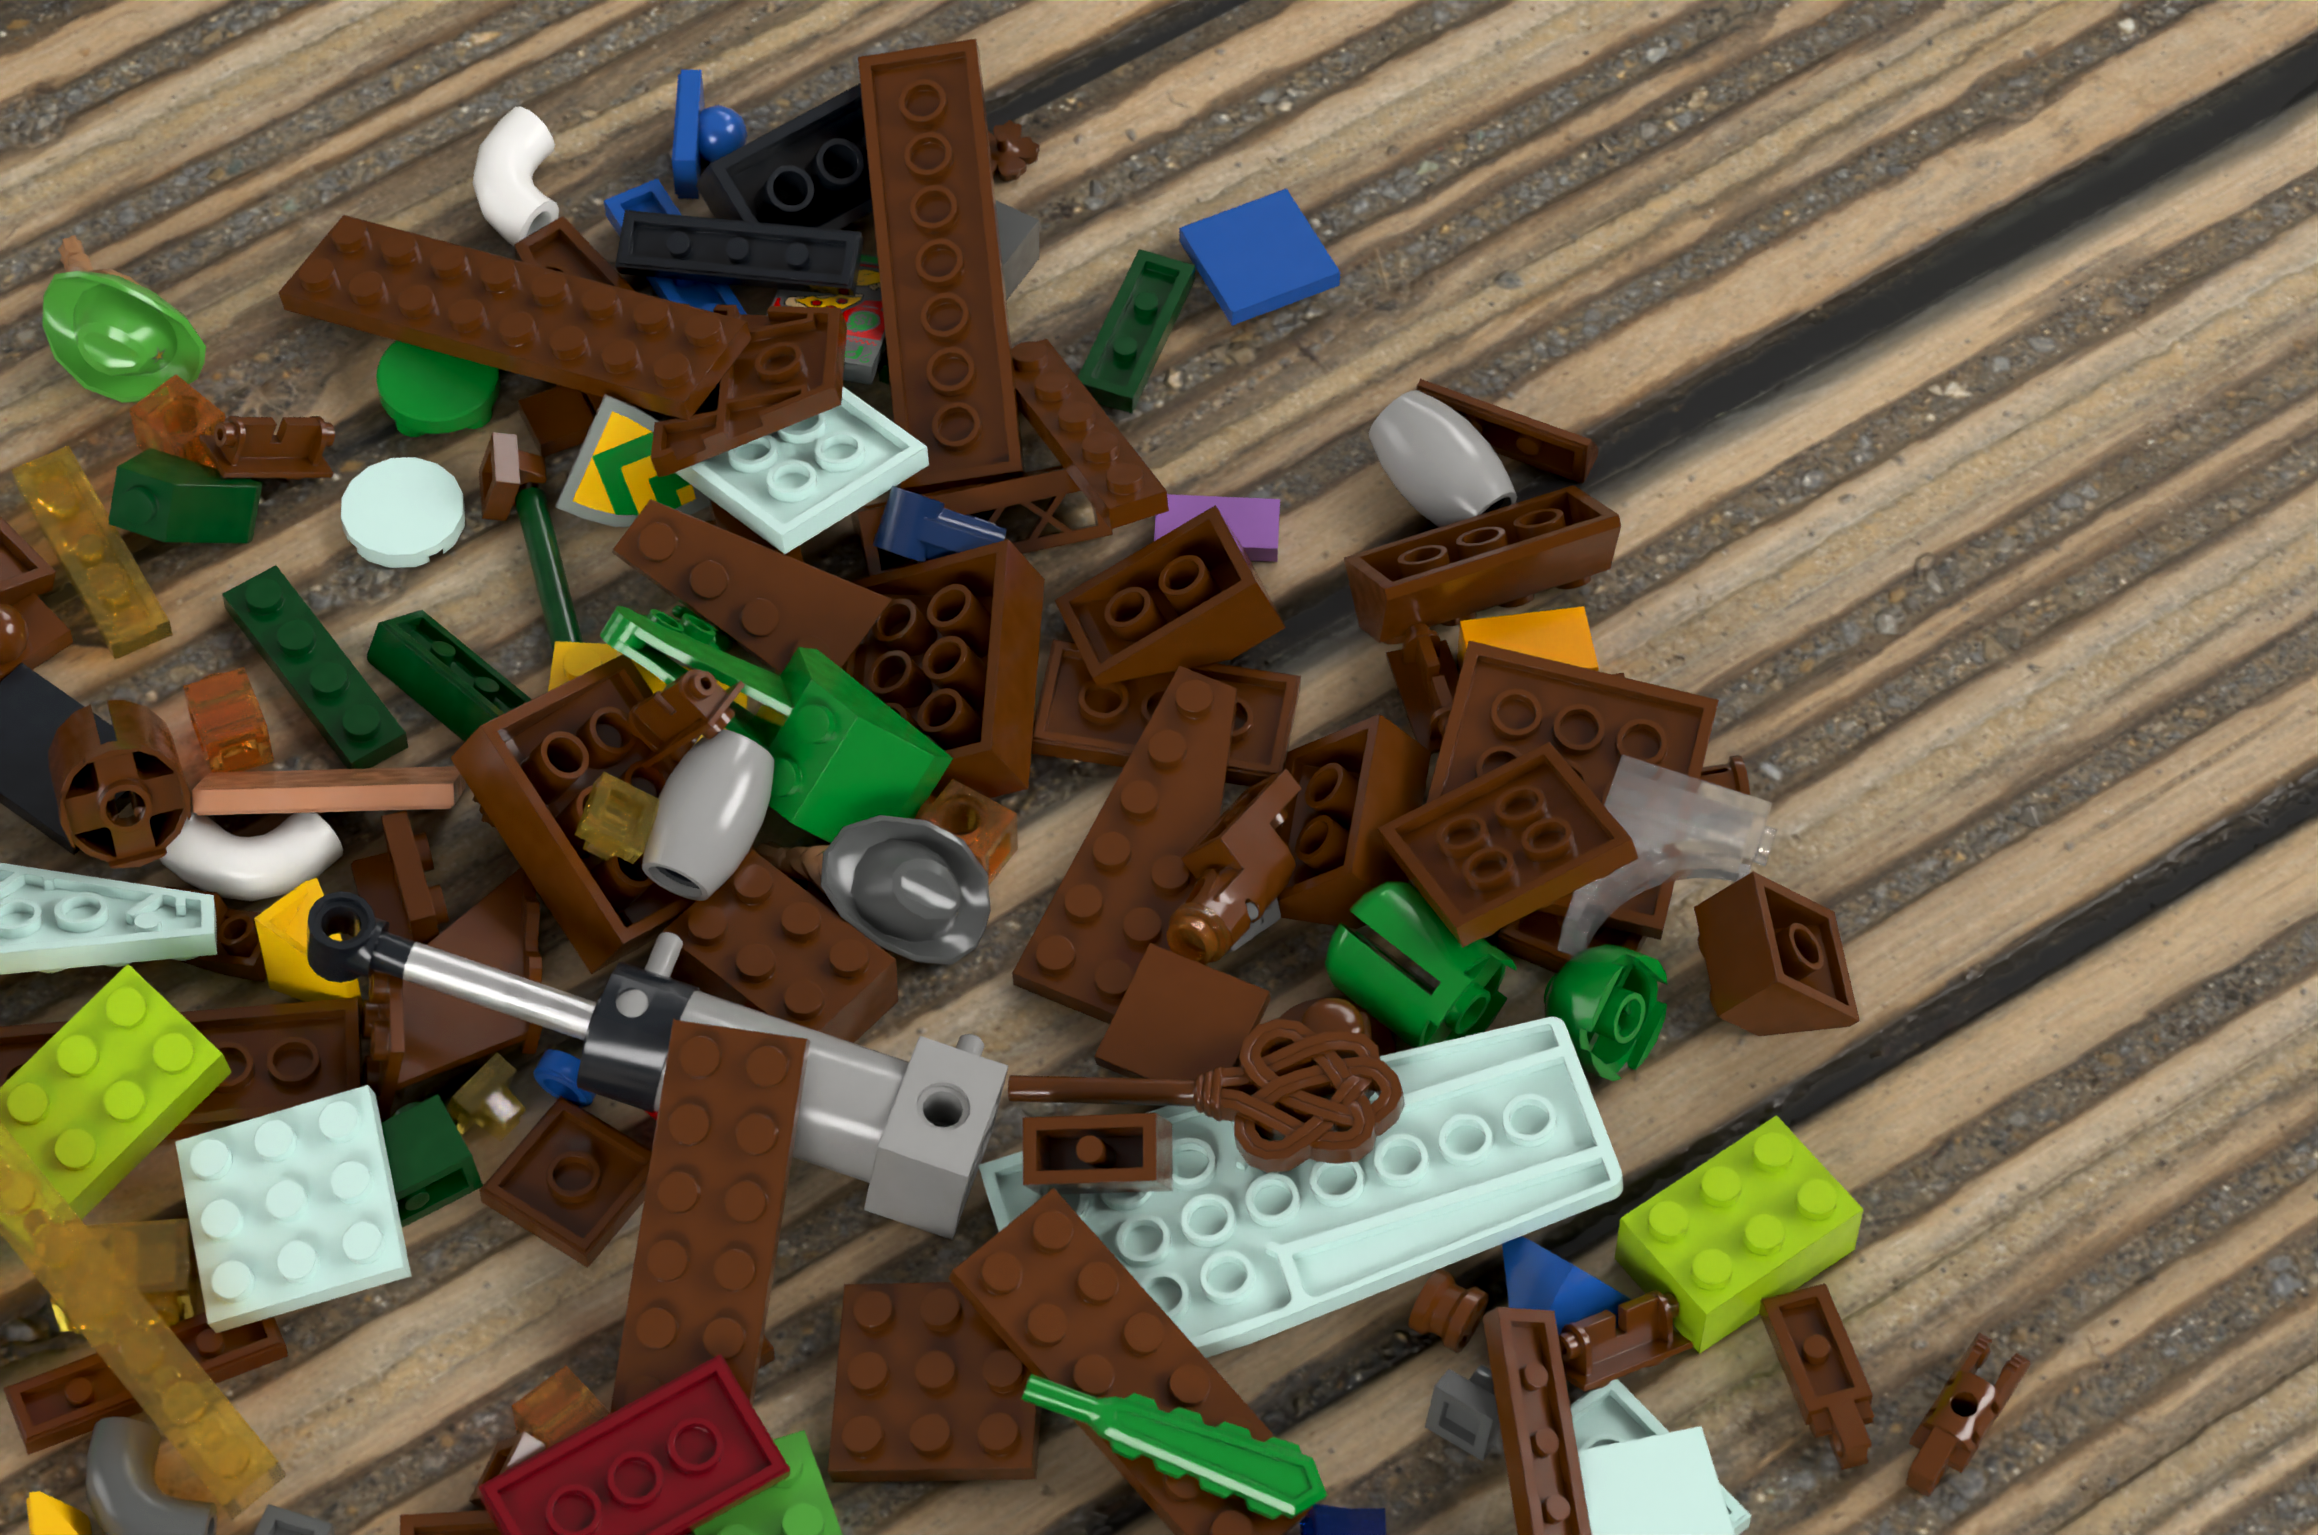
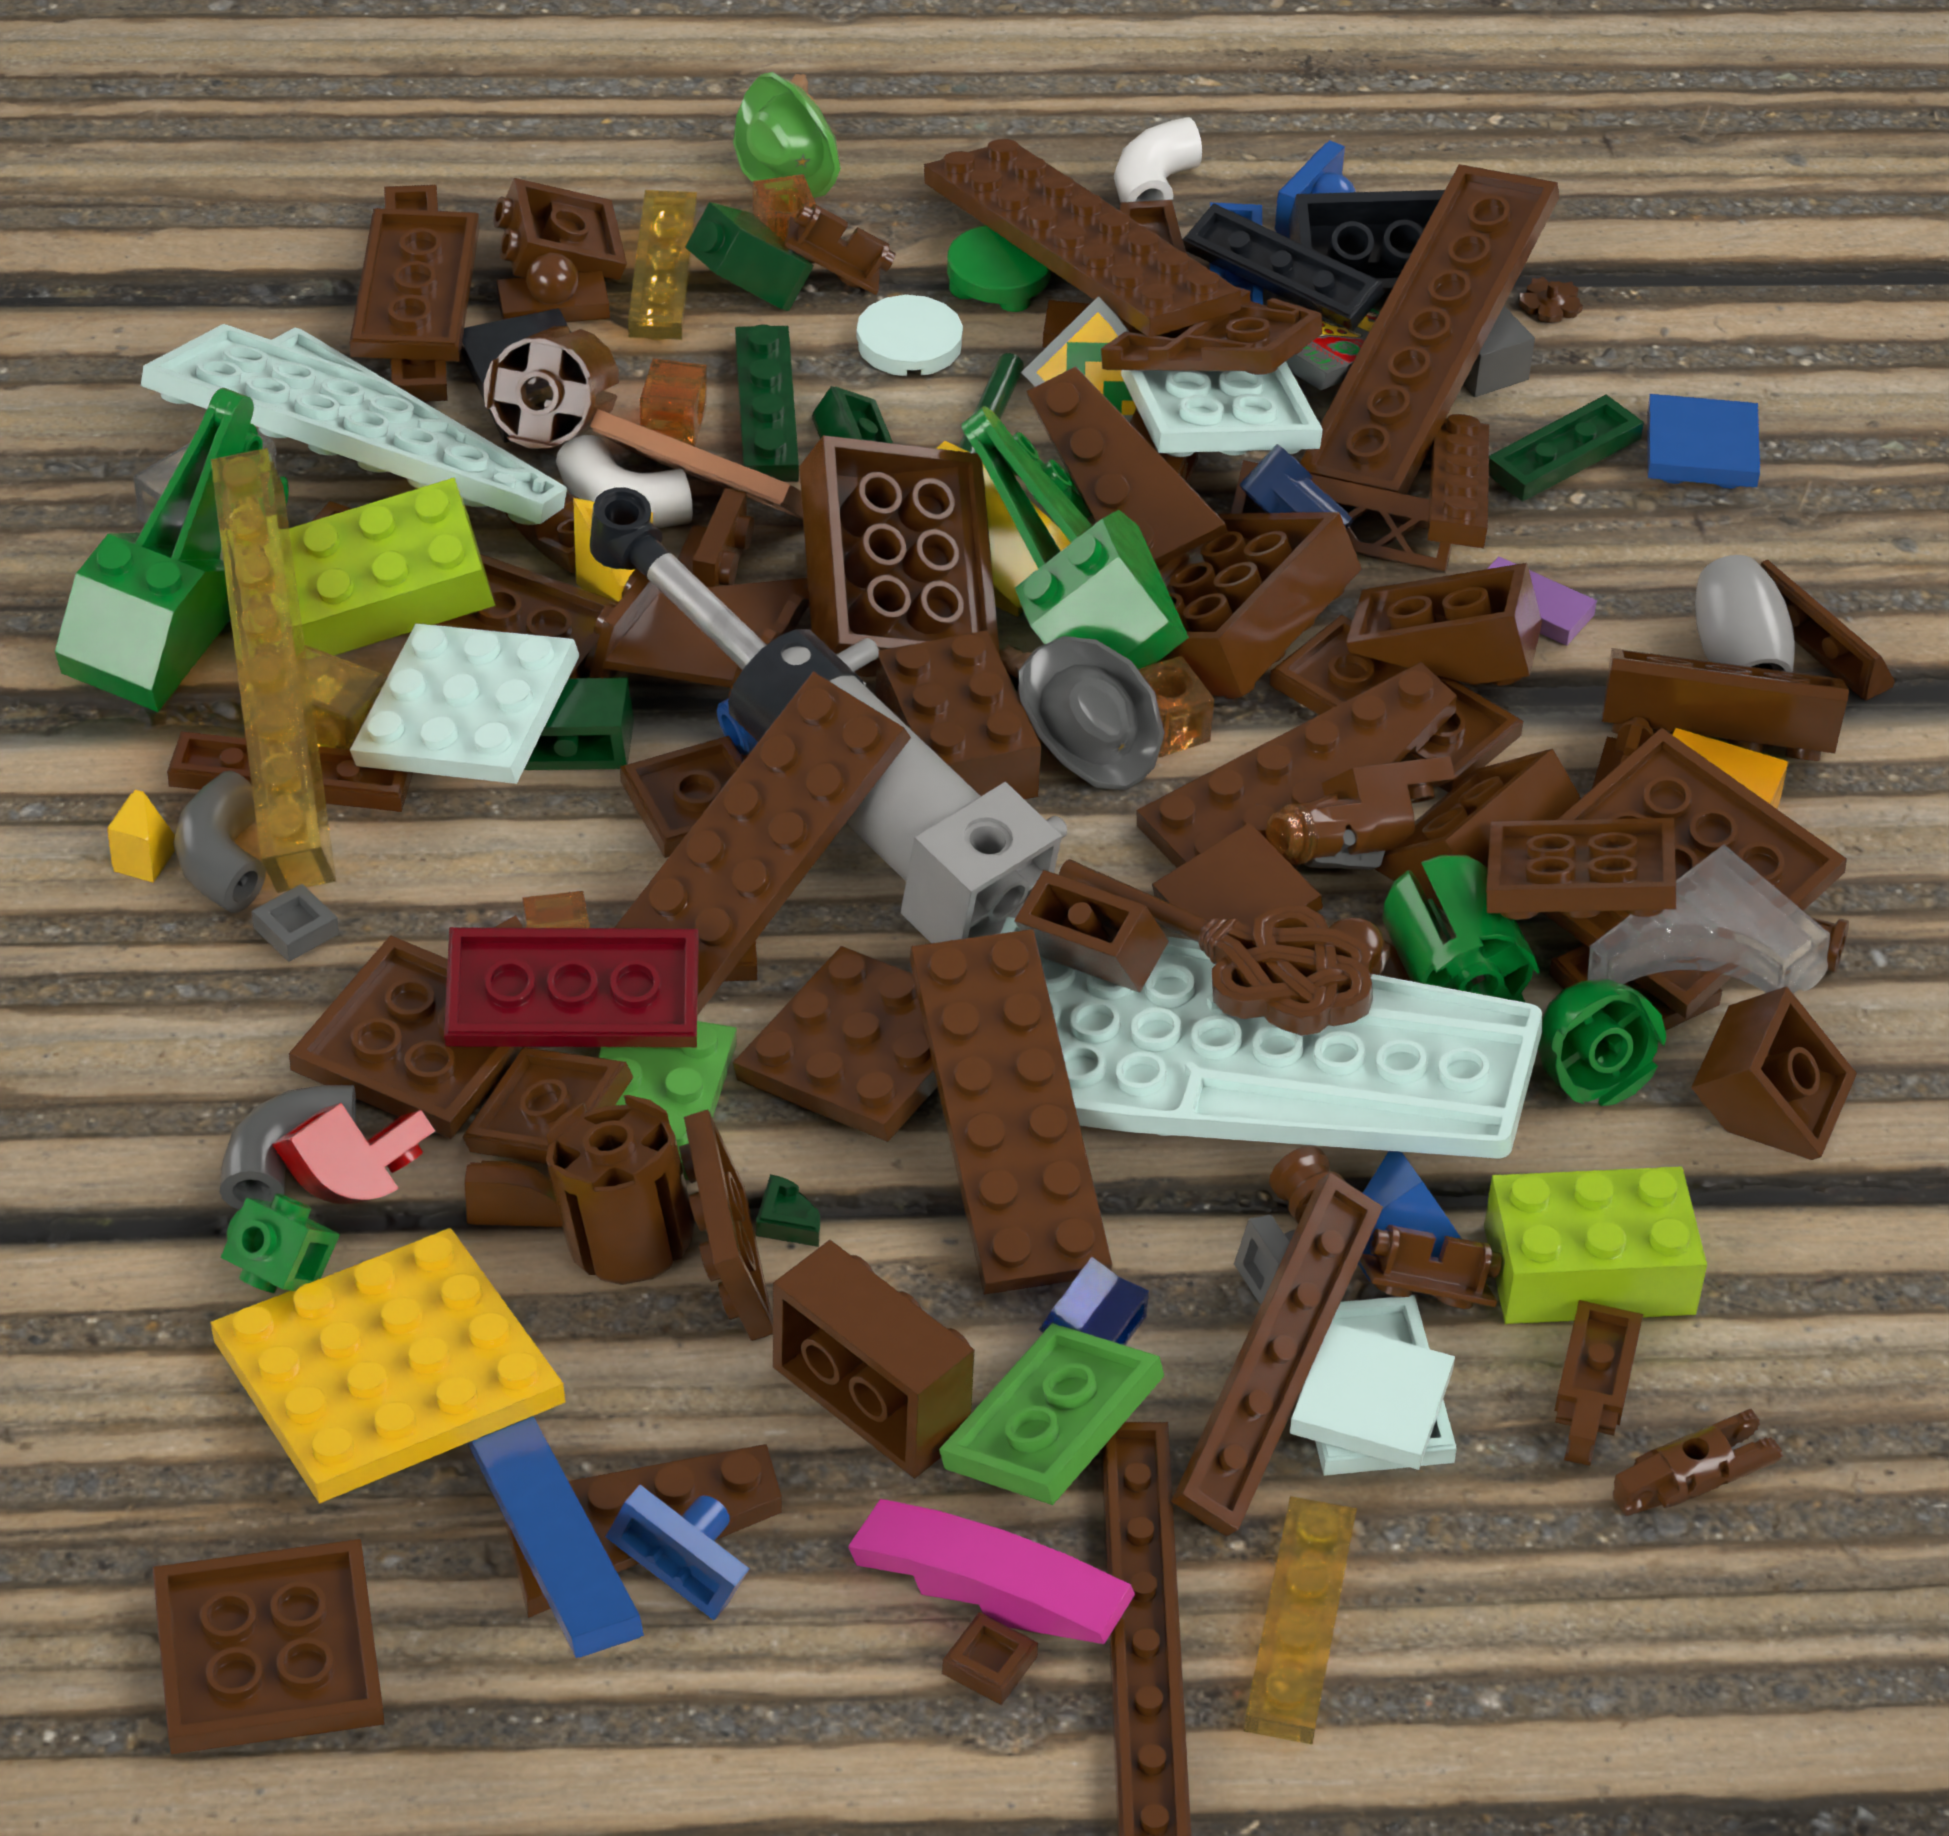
camera: 30 degrees right, 10 degrees down
clear yellow tile [447,1053,526,1141] -> none
reddish brown tile [479,432,547,521] -> none
clear yellow tile [575,772,660,864] -> none
reddish brown hinge [628,669,745,769] -> none
light grey piece [642,729,774,901] -> none
green sword [1021,1374,1327,1520] -> none

